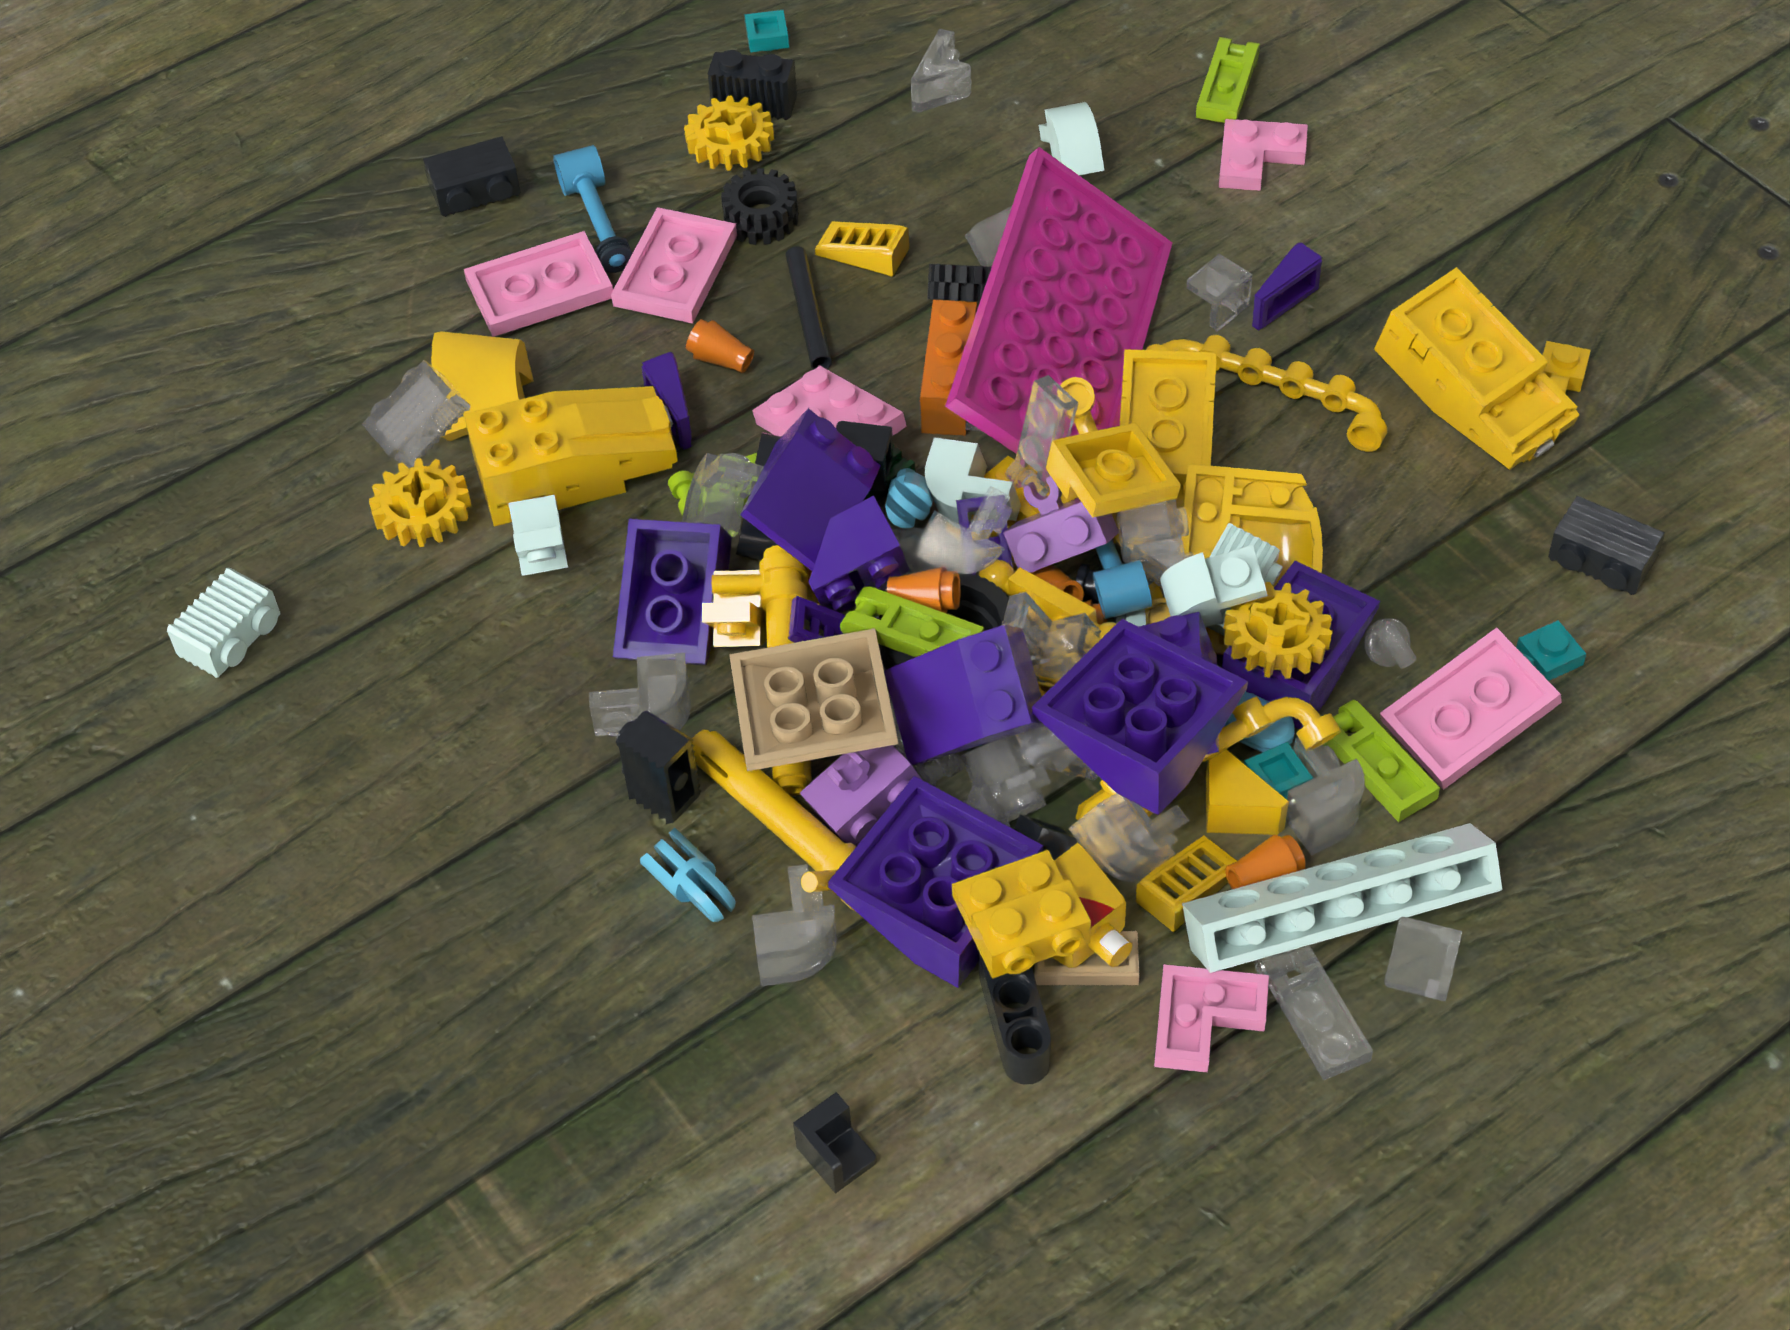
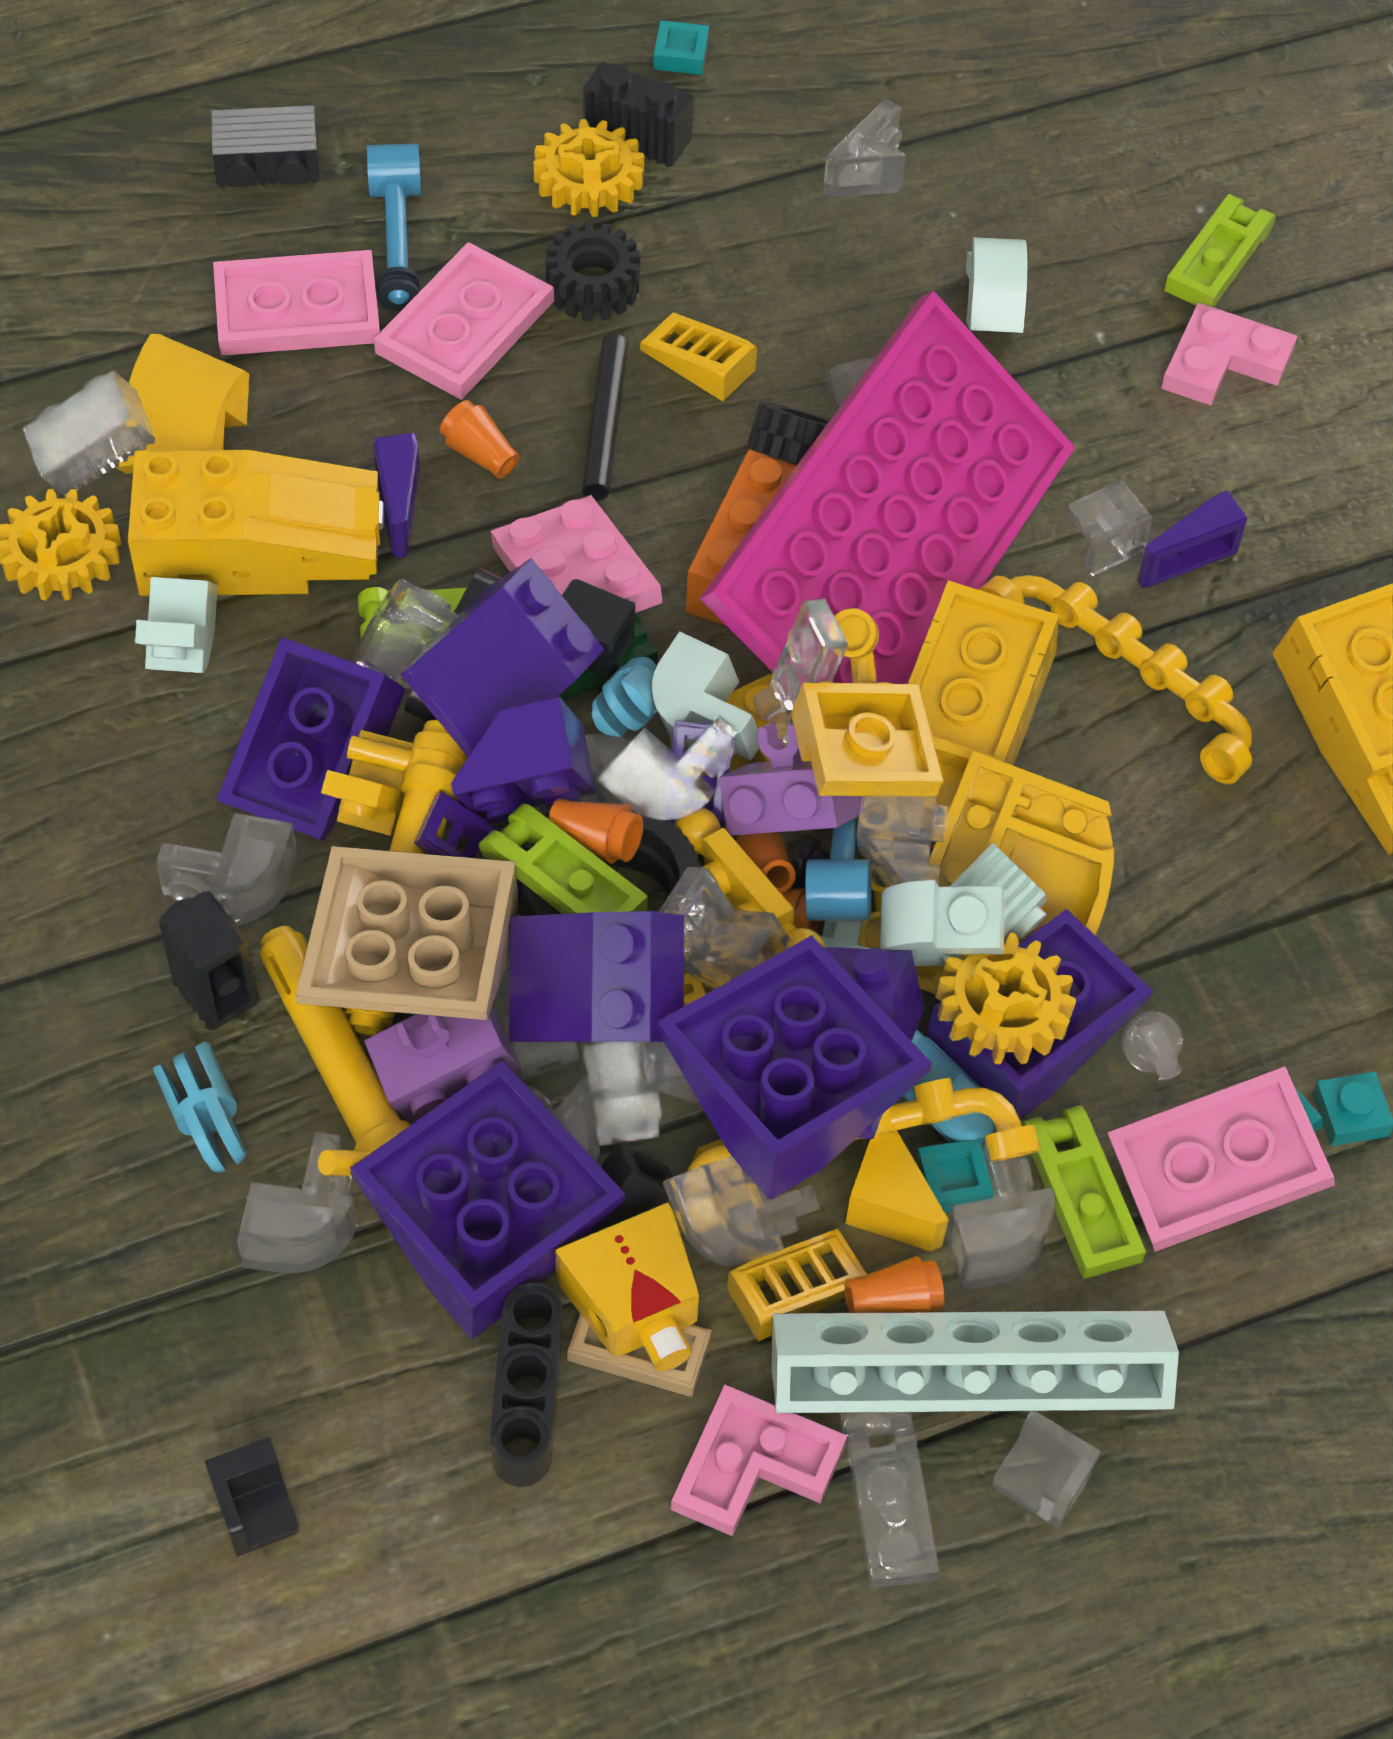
camera: 10 degrees right, 5 degrees up
yellow plate [952,850,1091,979] -> none

